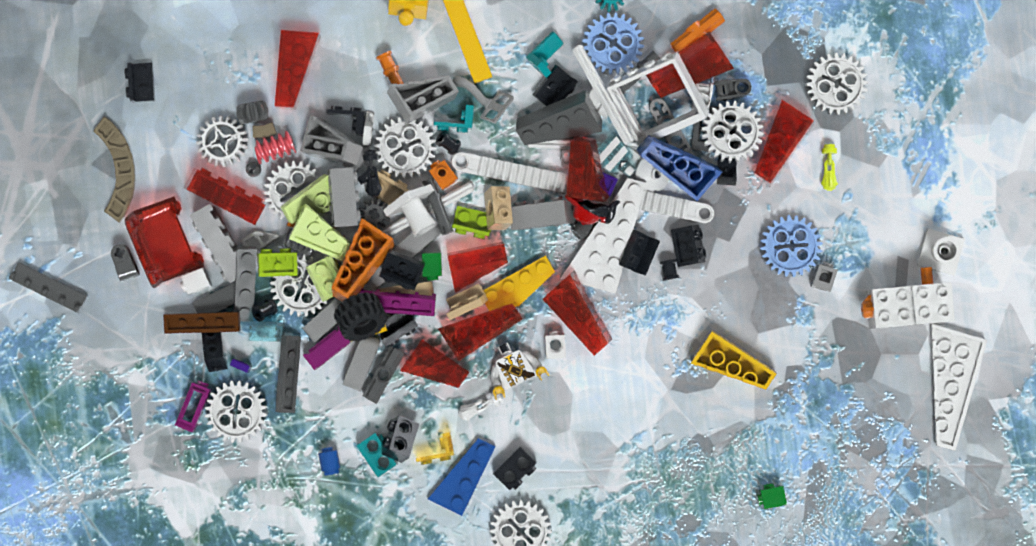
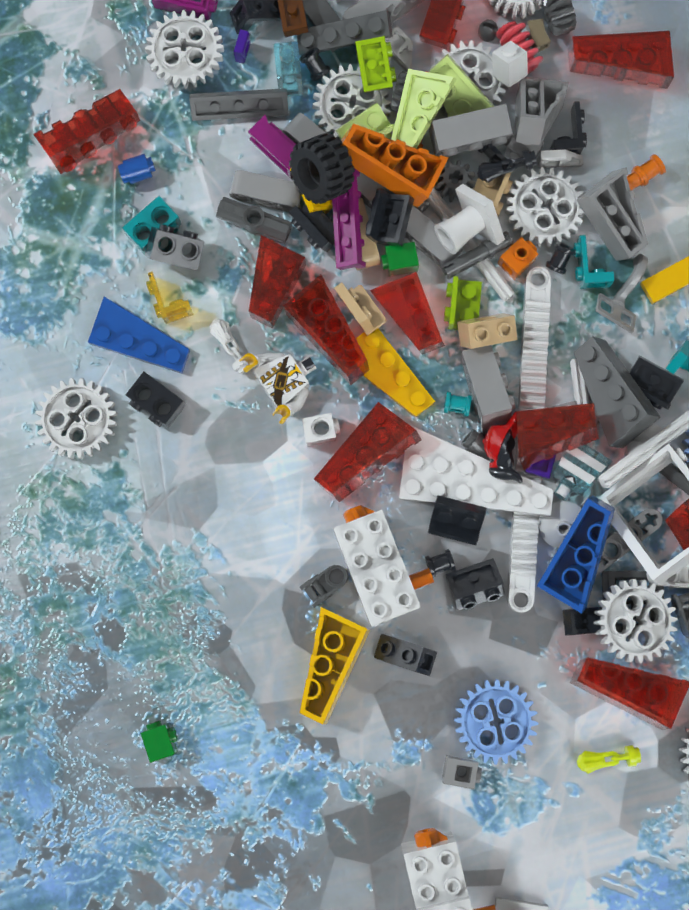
camera: 85 degrees right, 5 degrees down
none -> clear red wedge [33,89,140,174]
none -> dark grey piece [299,565,348,608]
none -> white piece [333,505,434,627]
none -> black bracket [374,634,437,676]
none -> teal bush [443,391,472,417]
none -> white brick [492,41,528,87]

